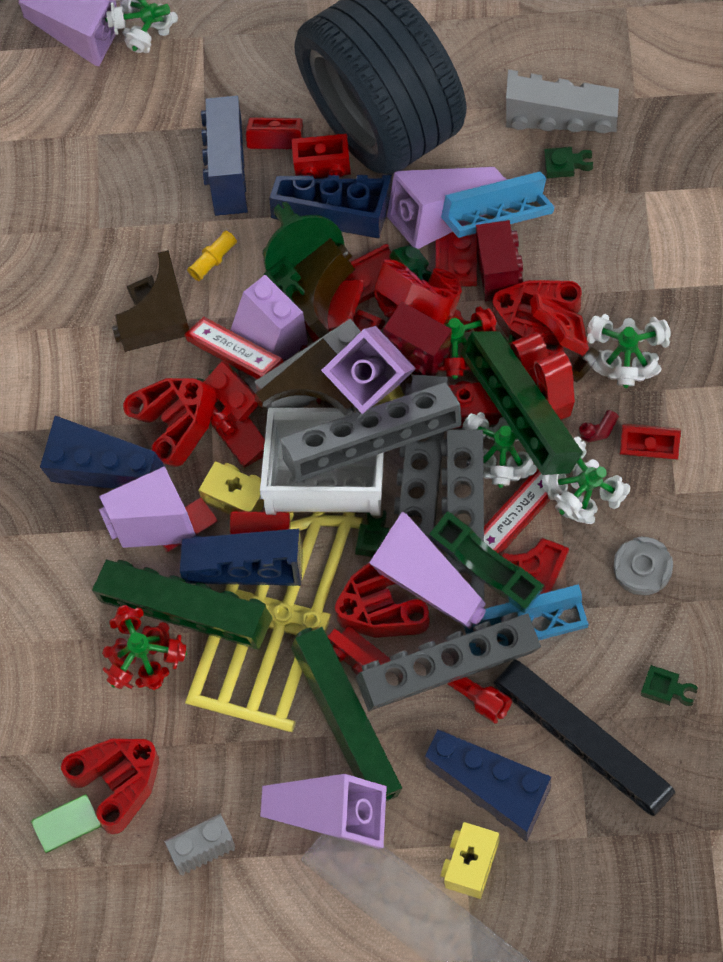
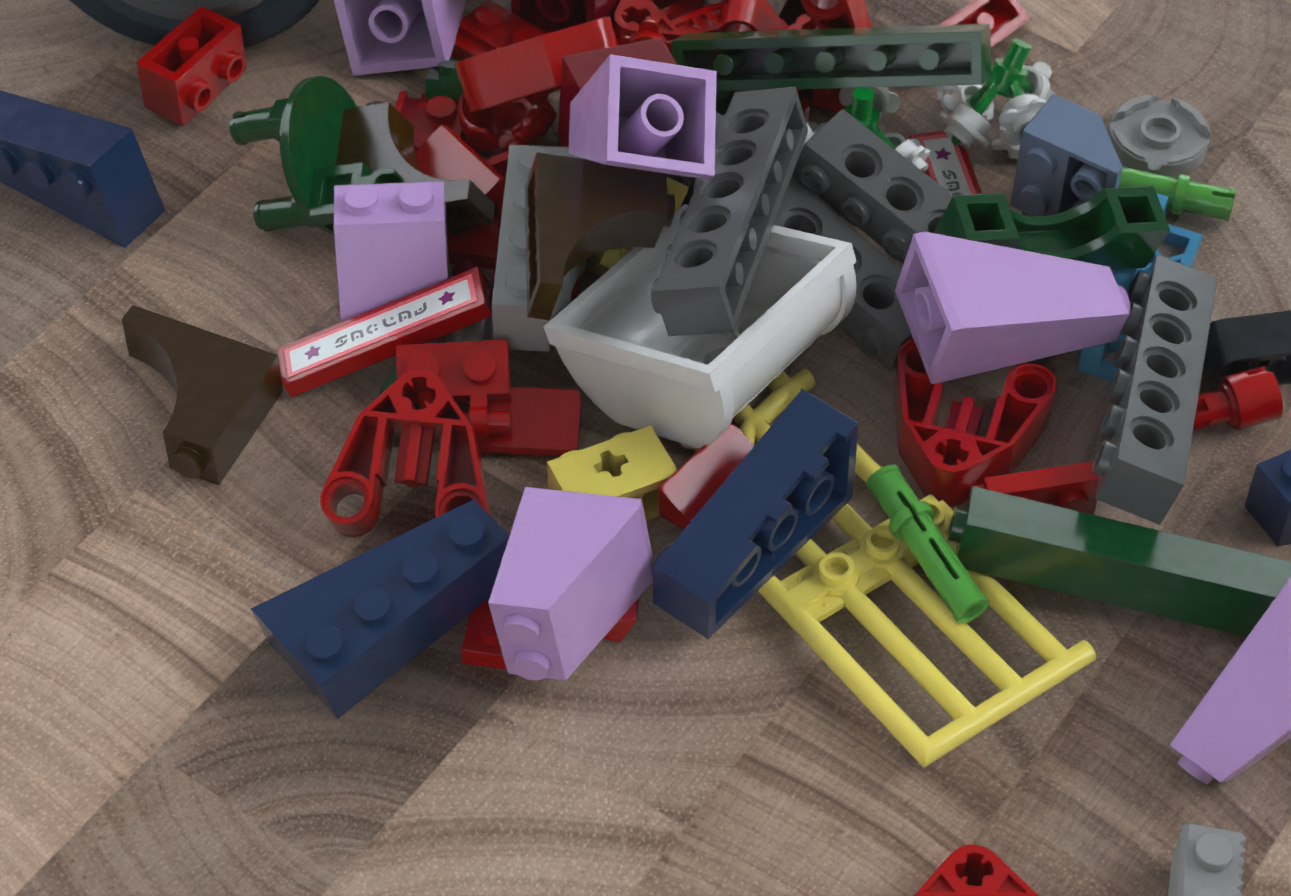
camera: 60 degrees left, 15 degrees down
dark green brick [92,559,272,650] -> none
red plant [102,605,187,690] -> none
dark brown tile [127,275,155,305] -> none
yellow pin [187,230,237,281] -> none
red slope [246,118,303,149] -> none
dark blue wedge [269,175,392,239] -> none
dark green plate [355,510,389,557] -> none
none -> bright green pin [866,464,989,624]
none -> sand blue slope [1010,94,1123,216]
none -> bright green pin [1119,167,1236,222]

